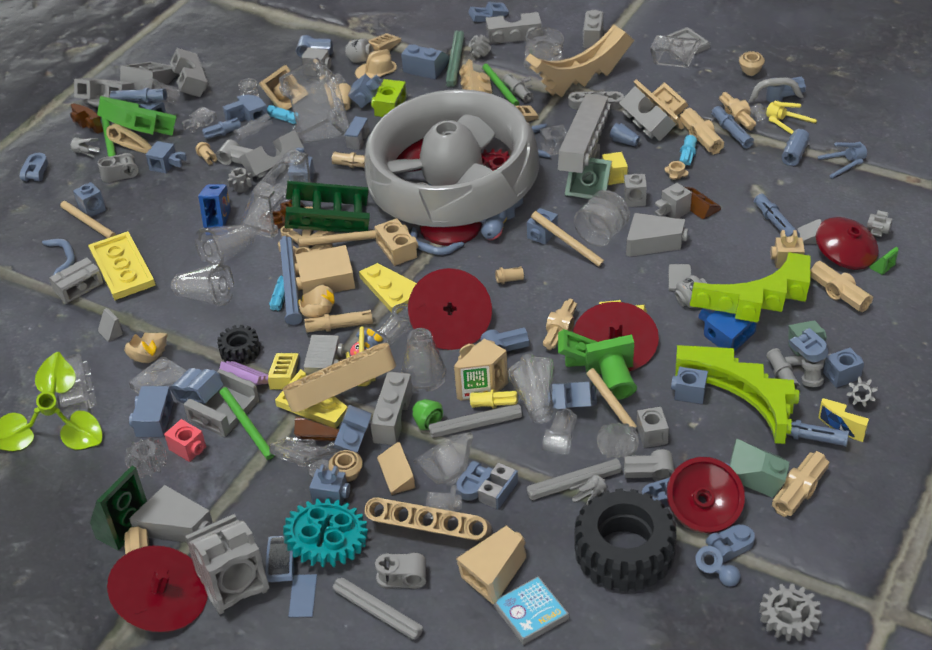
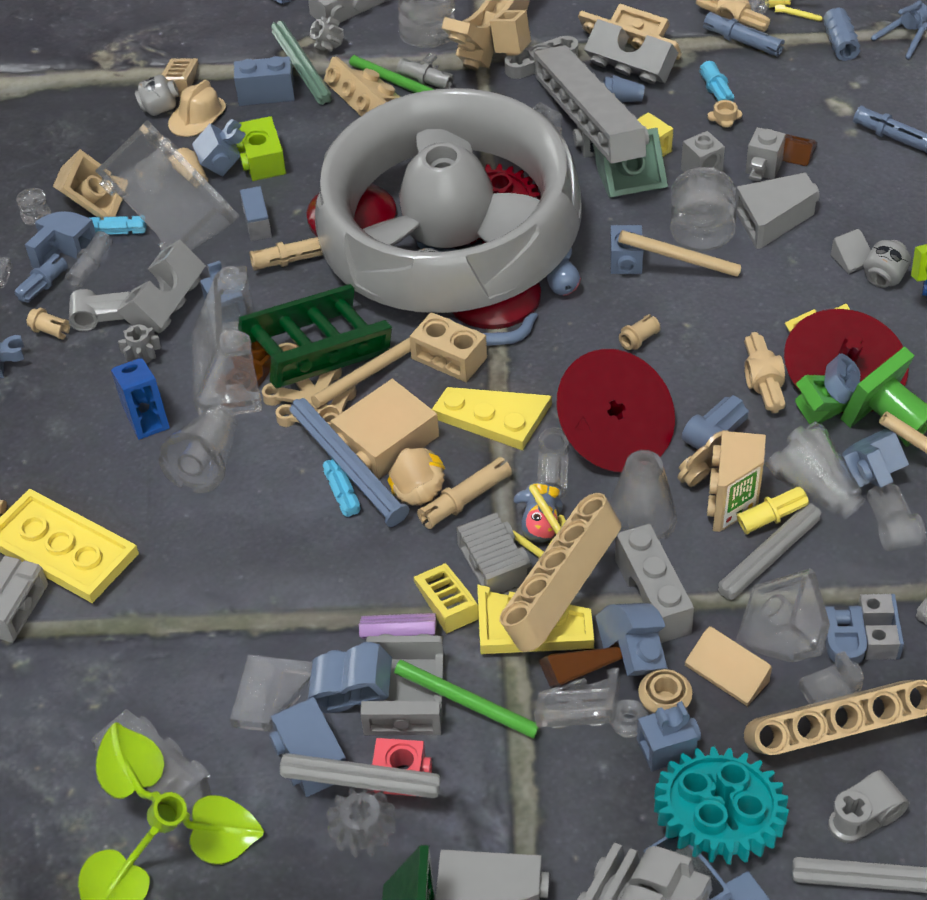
camera: 30 degrees left, 5 degrees up
light grey slope [98,308,123,342] -> none
tan hair [124,333,168,363] -> none
clear cone [171,262,234,306] -> none
black tyre [217,325,261,364] -> none
sand blue piece [296,35,333,57] -> none
light grey brick [301,47,331,75] -> none
bright green cone [412,399,443,430] -> none
tan piece [680,108,724,155] -> none
none -> light grey axle [280,753,441,798]
none -> tan brick [490,10,531,56]
none -> sand blue beam [824,354,861,404]

